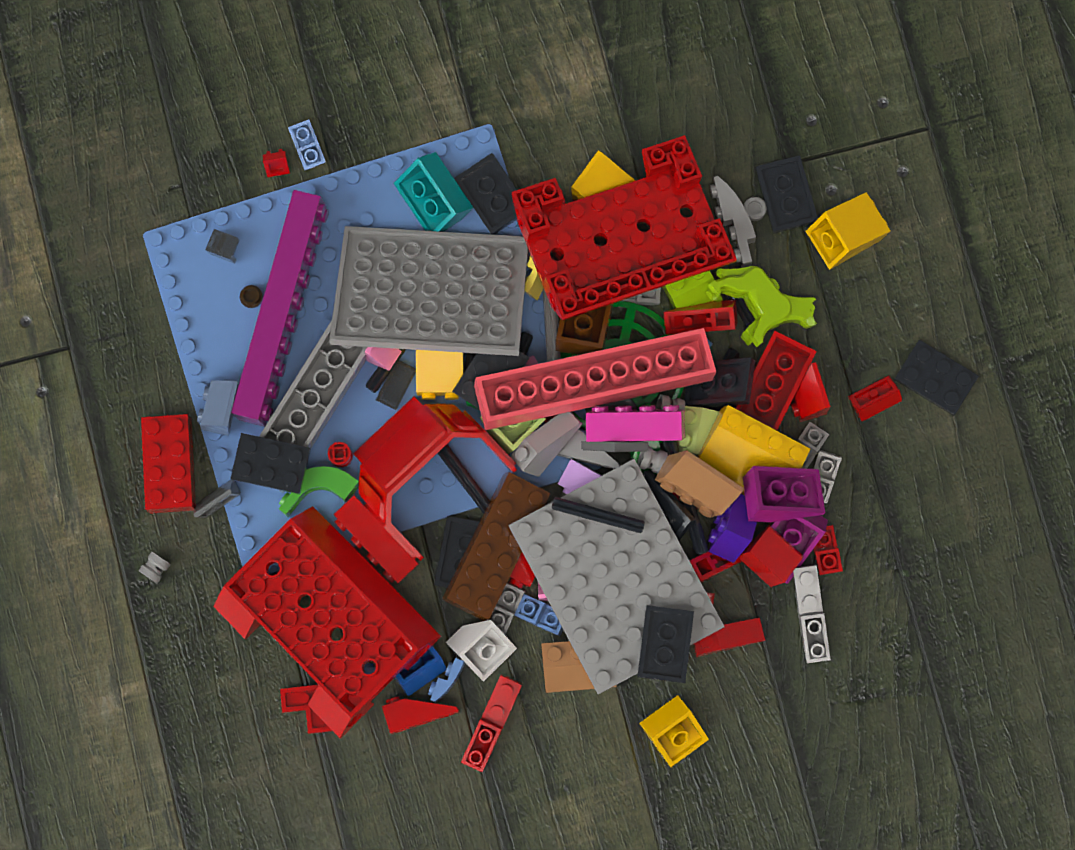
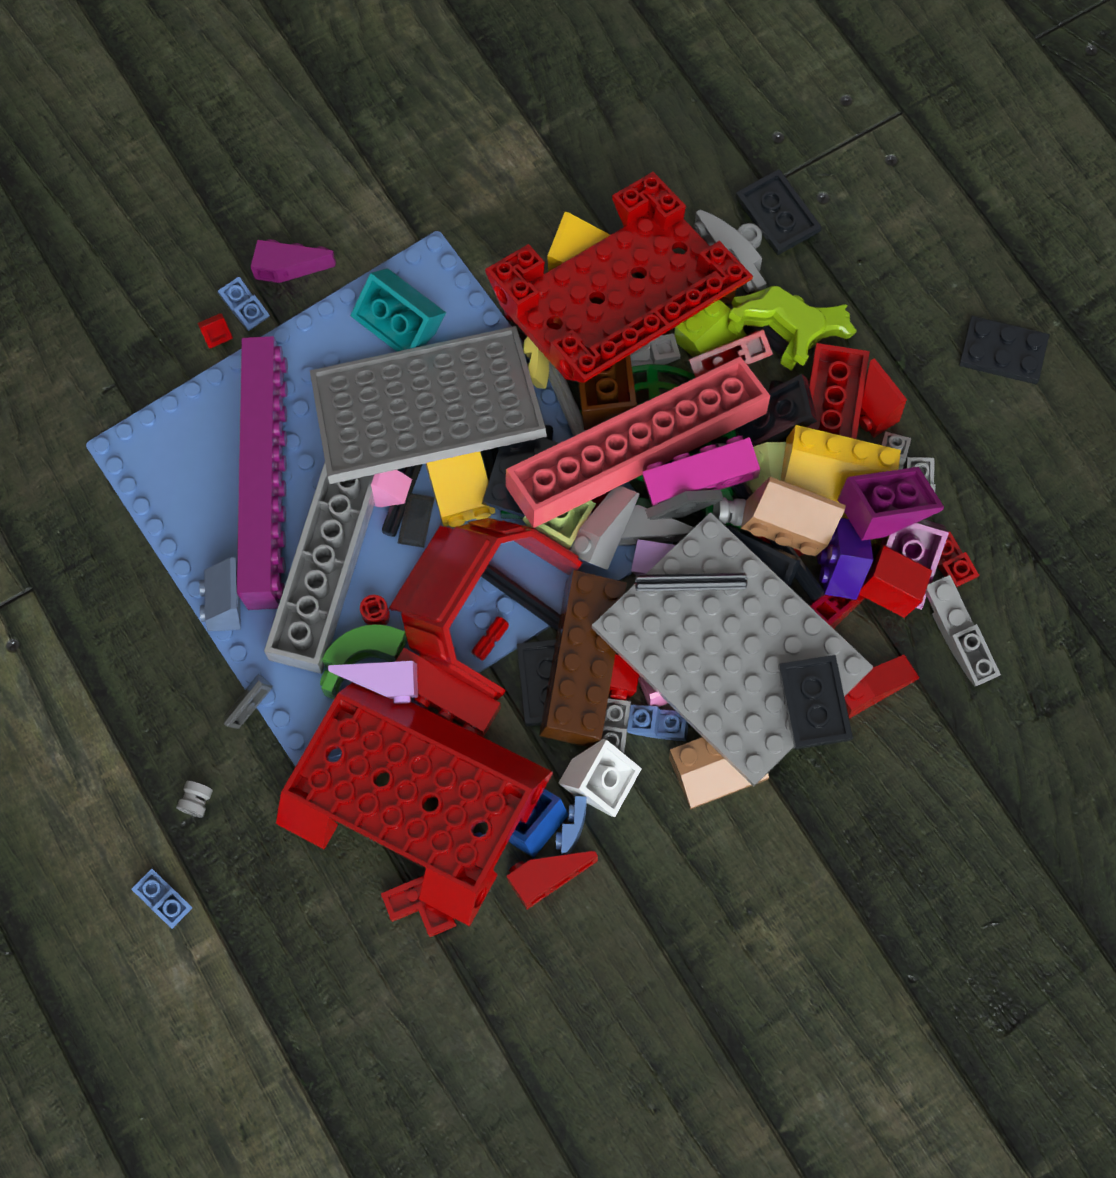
camera: 20 degrees left, 10 degrees down
red brick [141,414,196,514] -> none
clear smoke panel [205,229,239,264] -> none
black plate [230,433,311,495] -> none
dark brown plate [240,285,263,308] -> none
black plate [454,153,517,235] -> none
red slope [461,674,523,772] -> none
yellow slope [640,695,709,767] -> none
yellow slope [806,192,891,270] -> none
red slope [848,375,902,421] -> none
none -> medium blue slope [131,868,193,929]
none -> magenta slope [251,239,336,283]
none -> lavender slope [328,661,418,703]
none -> red piece [472,616,509,661]

